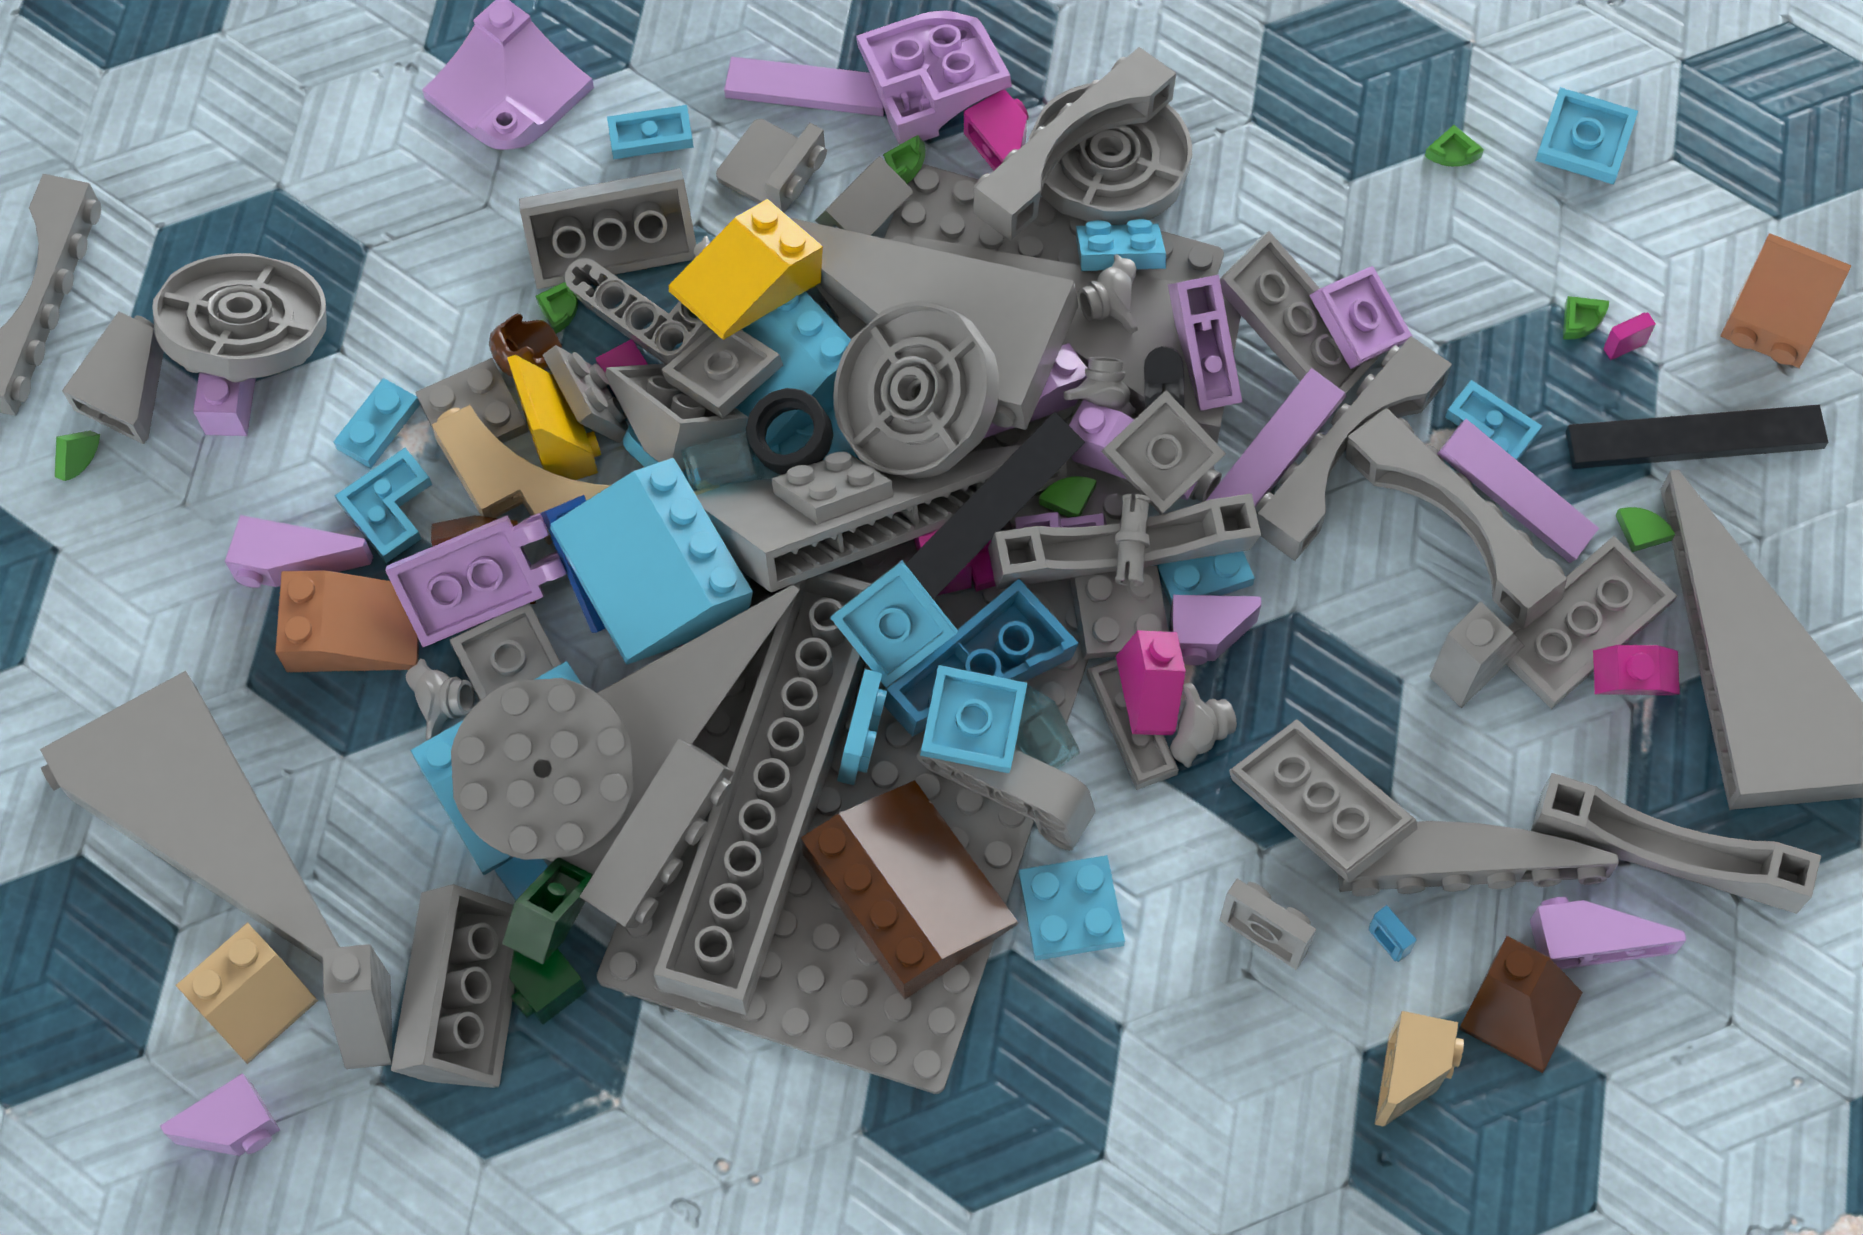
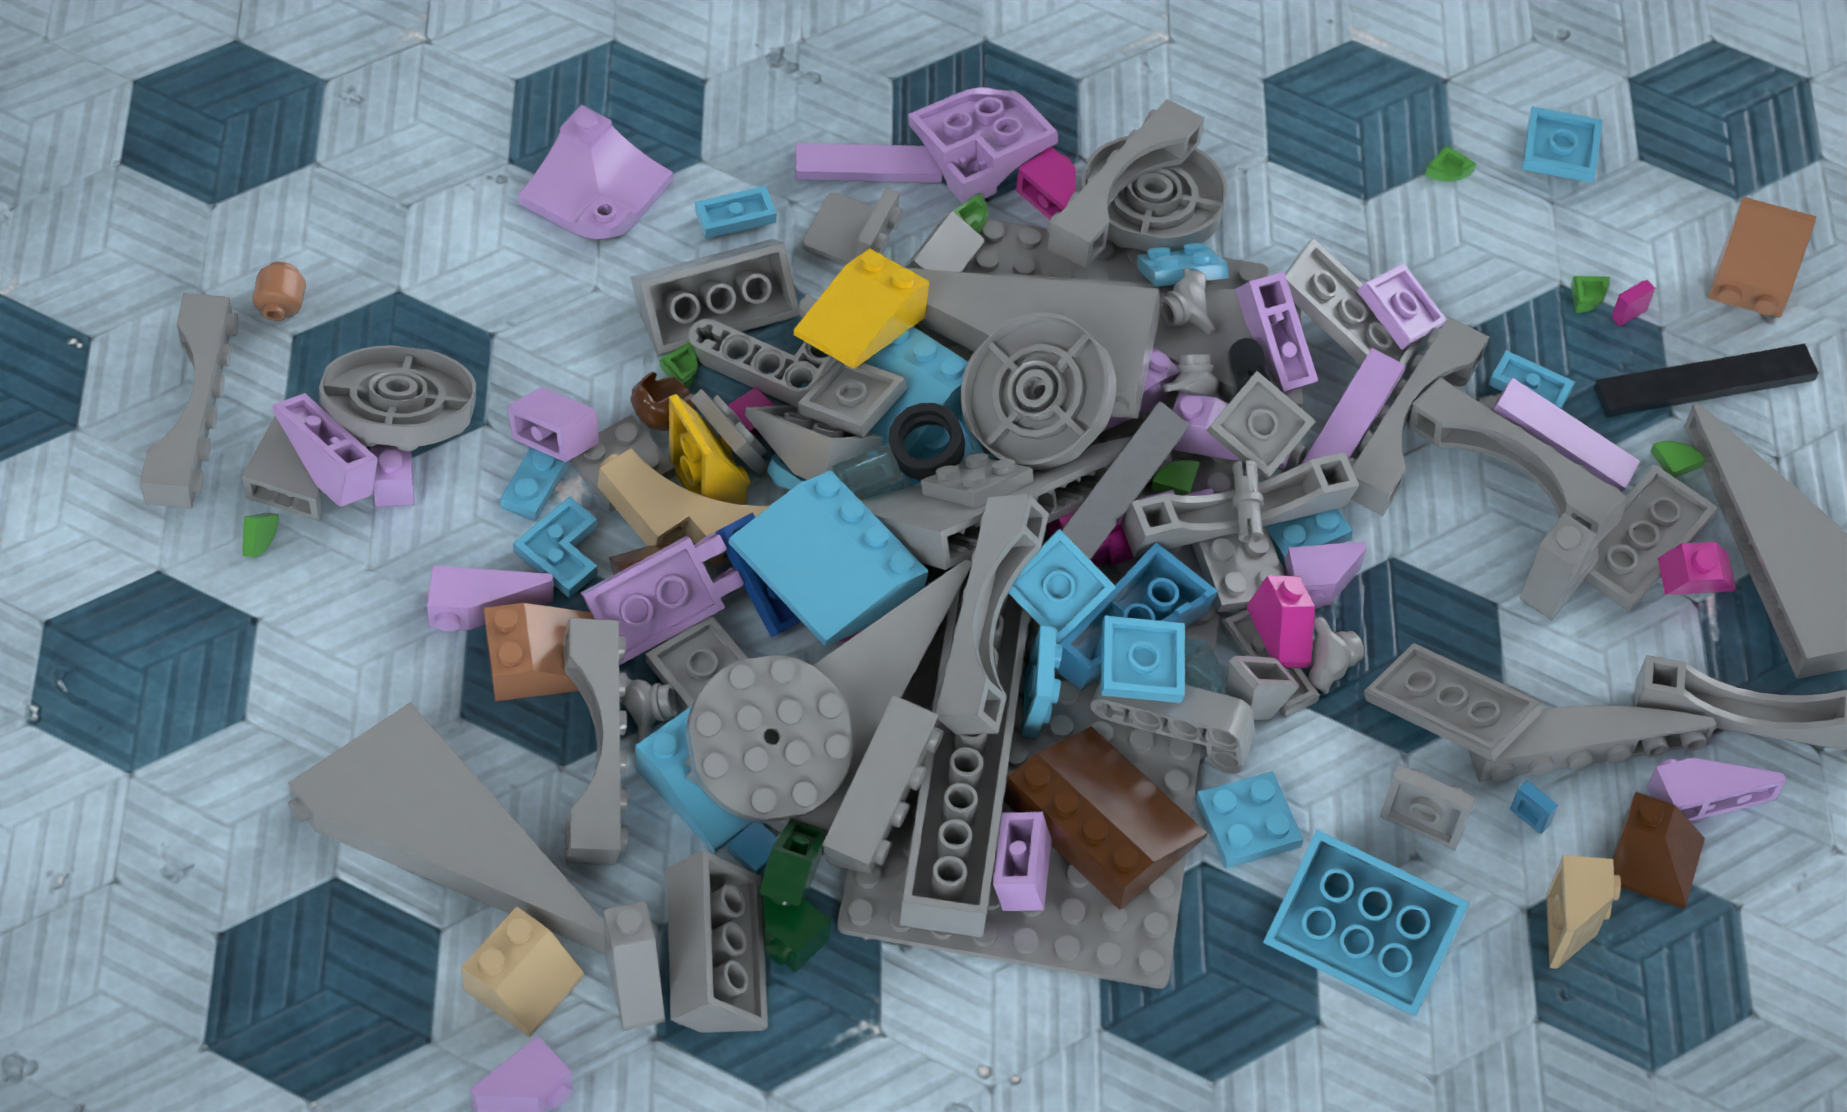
camera: 15 degrees left, 10 degrees down
none -> nougat head [252,261,306,321]
none -> lavender slope [272,393,378,507]
none -> lavender brick [508,387,599,463]
none -> light grey arch [564,618,628,865]
none -> light grey arch [936,494,1049,735]
none -> lavender brick [993,812,1052,911]
none -> light grey slope [1225,656,1300,720]
none -> medium azure slope [1263,830,1471,1017]

